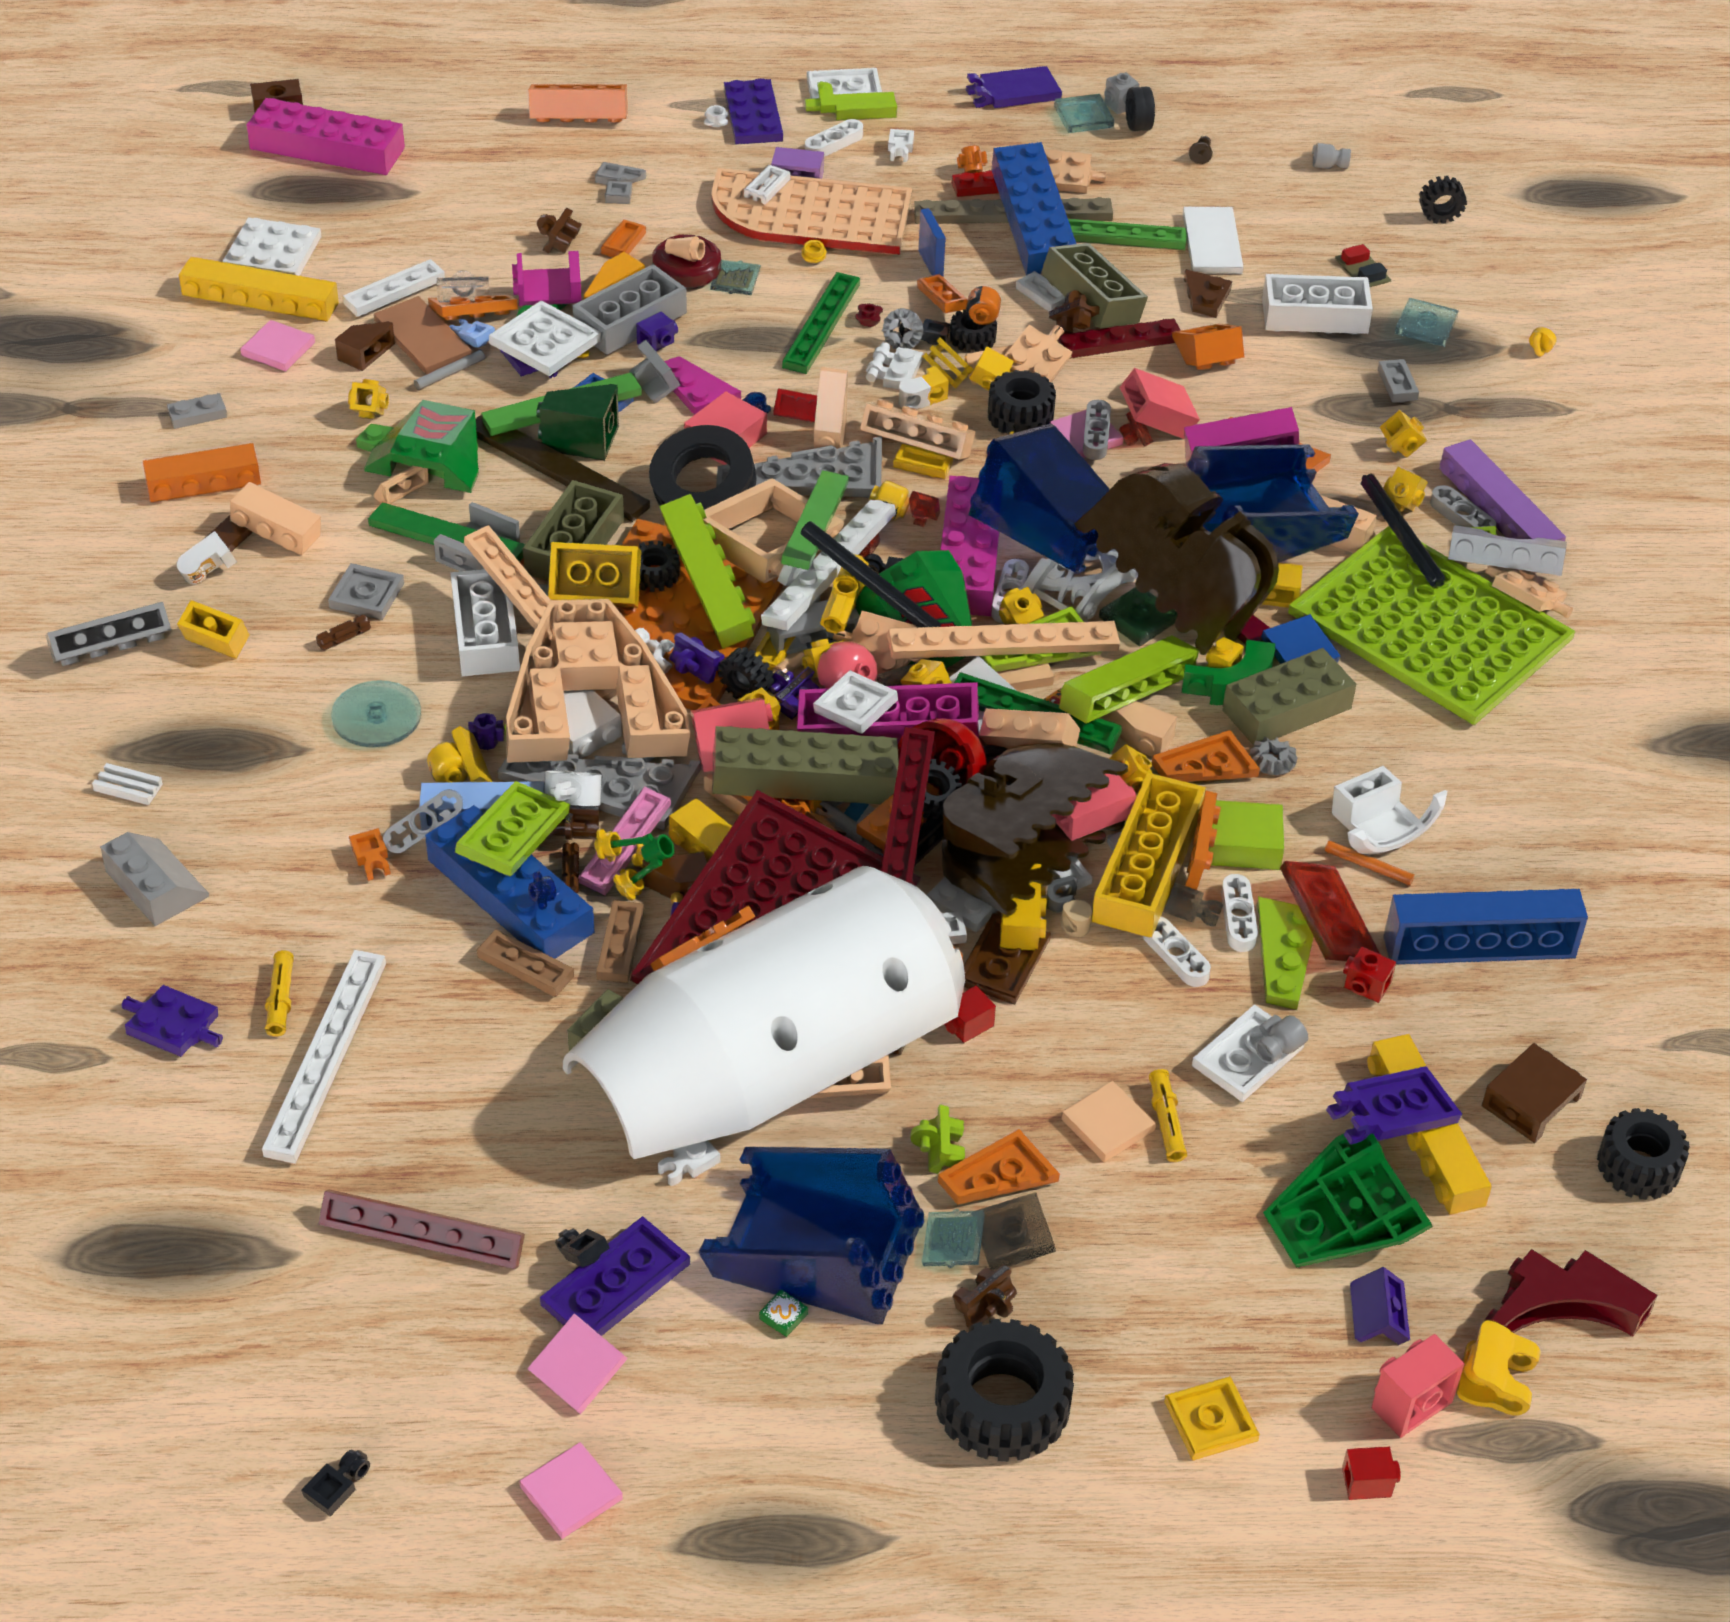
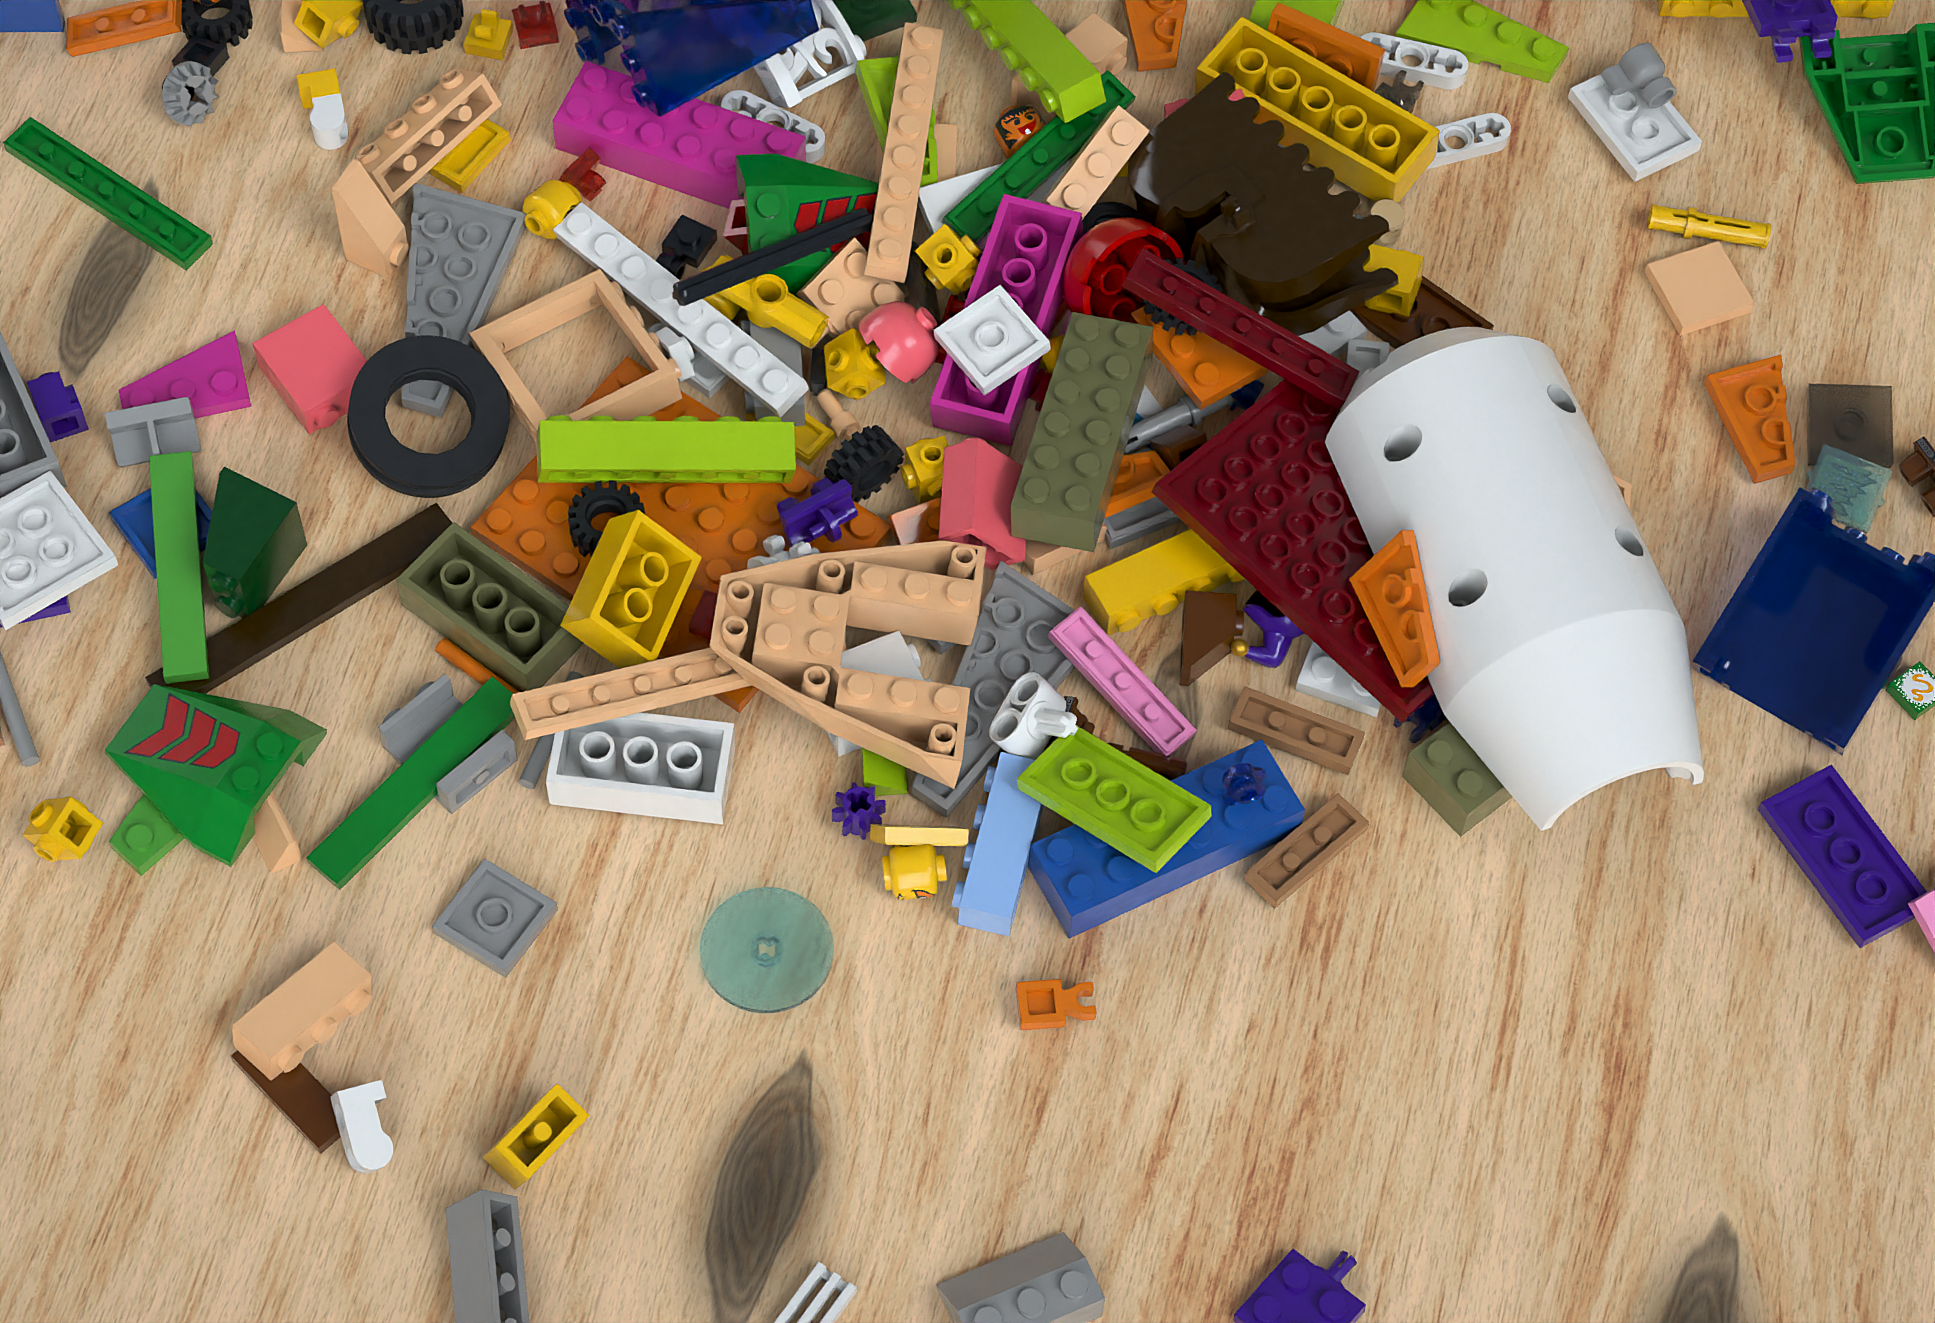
camera: 75 degrees left, 15 degrees up
orange brick [143,443,261,503] -> none
white plate [262,950,386,1164] -> none
yellow pin [265,950,294,1037] -> none
reddish brown axle [316,614,371,650] -> none
plate [318,1189,525,1269] -> none
light grey beam [383,789,463,853] -> none
black plate [555,1228,610,1268] -> none
plant [595,829,674,901] -> none
clear blue plate [742,392,771,413] -> none
dark purple hips [769,666,820,720] -> none
red plate [773,388,818,423] -> none
bright green tile [781,470,849,570] -> none
dark red plate [855,303,883,327] -> none
white plate [866,342,923,390] -> none
lime hips [910,1105,965,1174] -> none
yellow tile [922,338,974,389] -> none
yellow brick [999,587,1044,625] -> none
yellow brick [1109,744,1153,796] -> none

